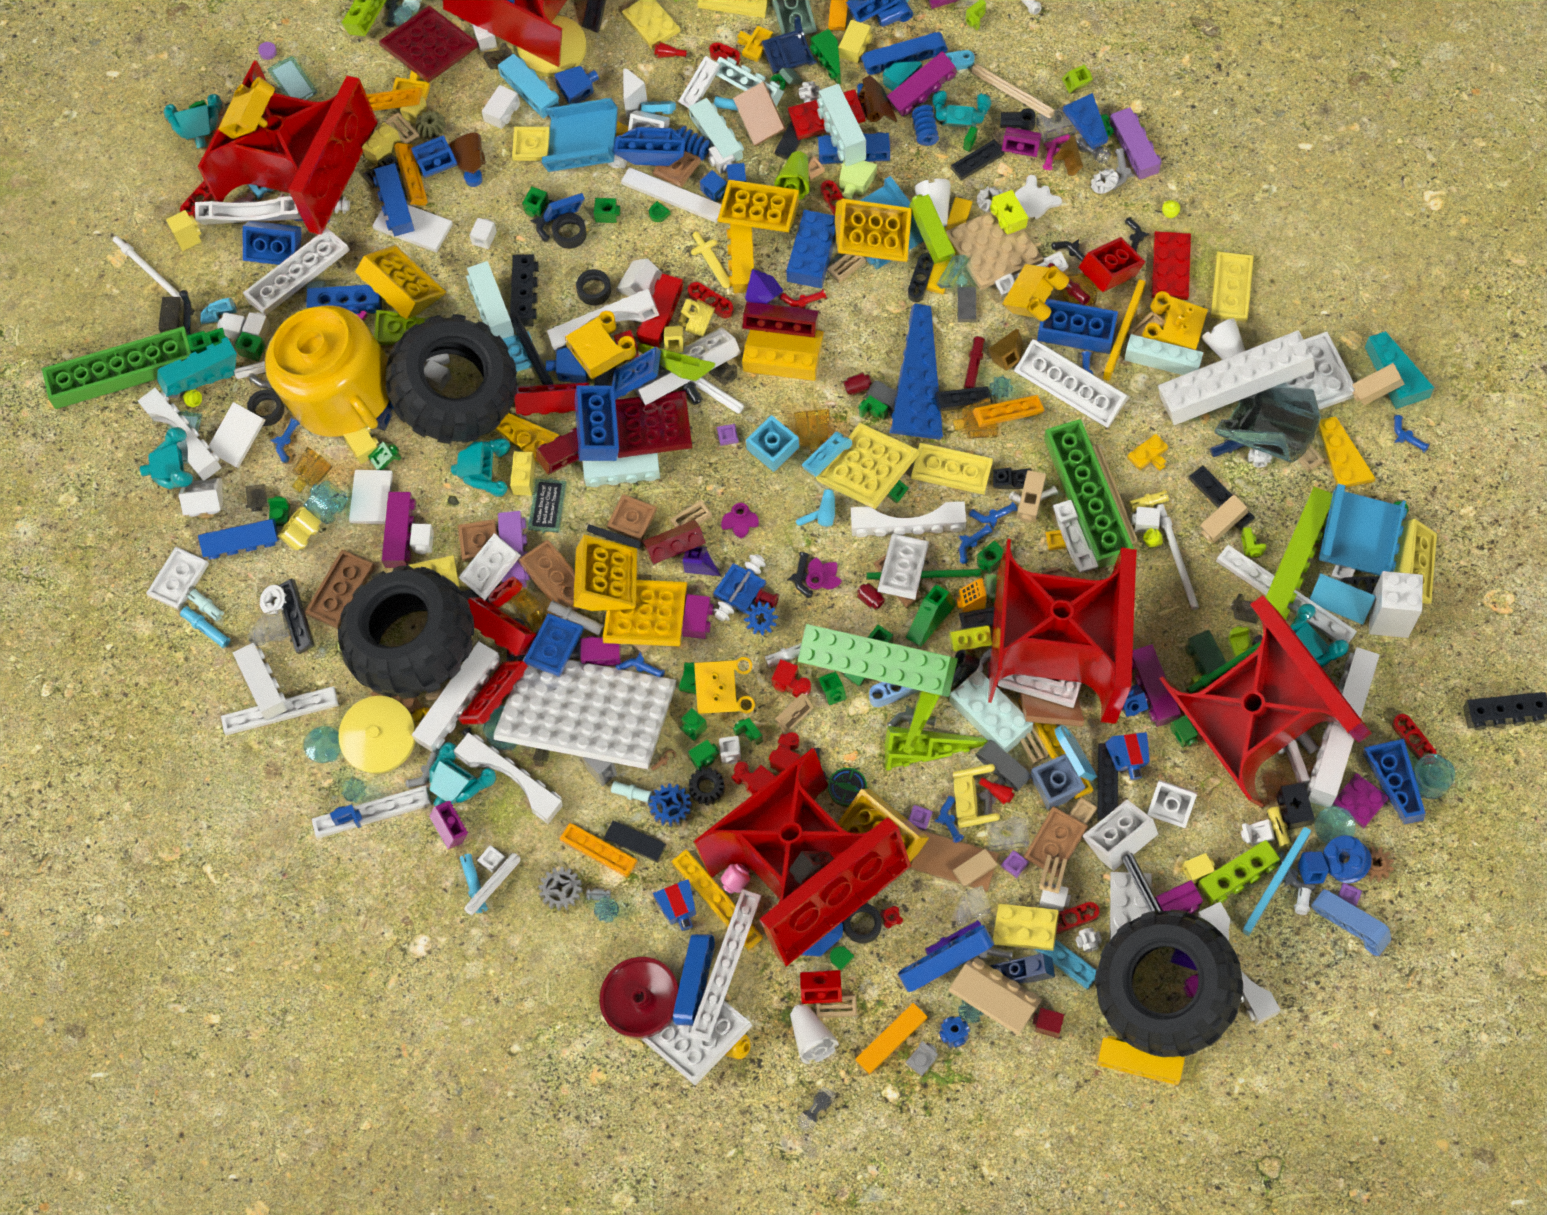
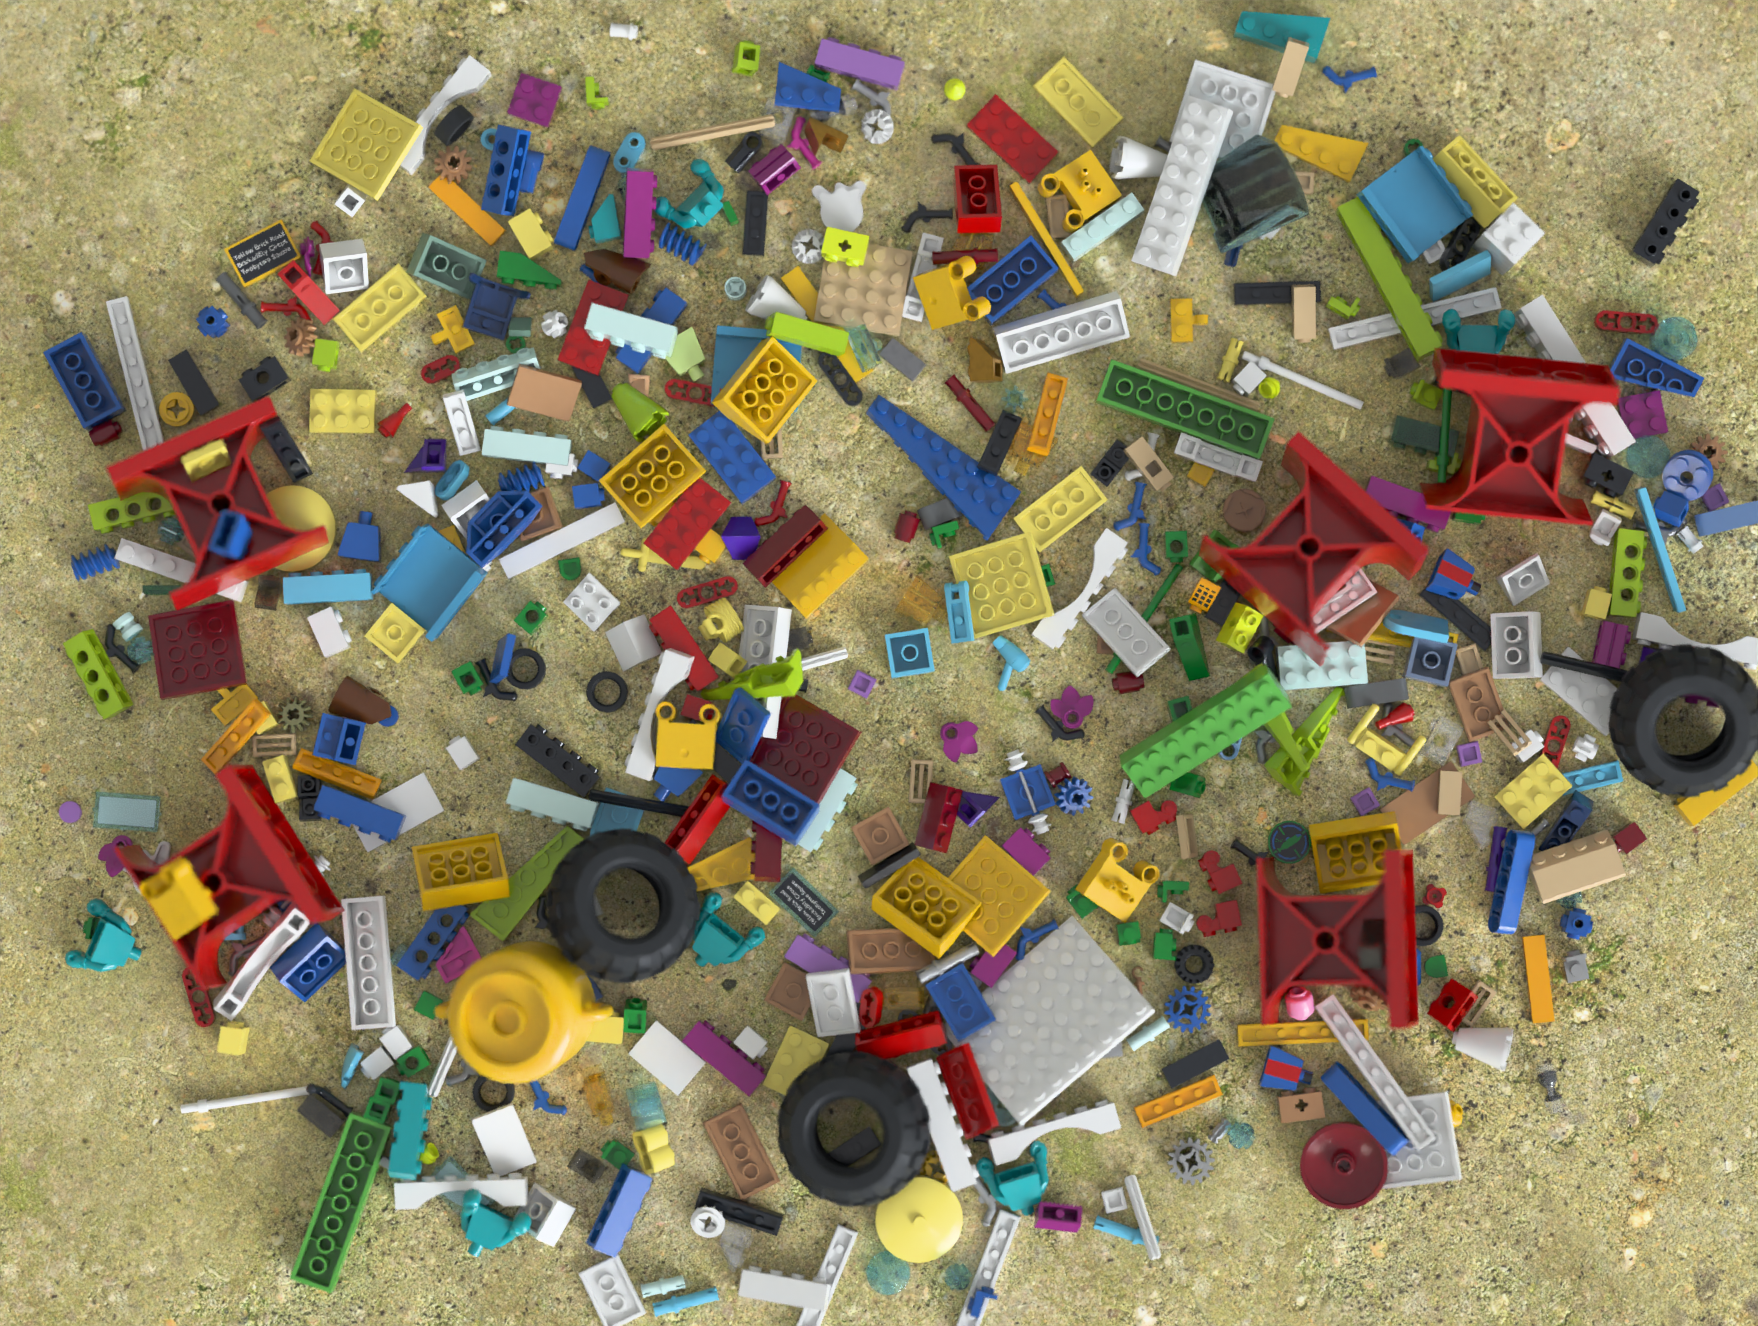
camera: 60 degrees left, 20 degrees up
none -> dark purple slope [404,439,447,473]
none -> white hinge [563,572,621,632]
none -> red plate [643,477,731,571]
none -> light aqua wheel [724,277,747,301]
none -> medium nougat brick [1276,1087,1325,1123]

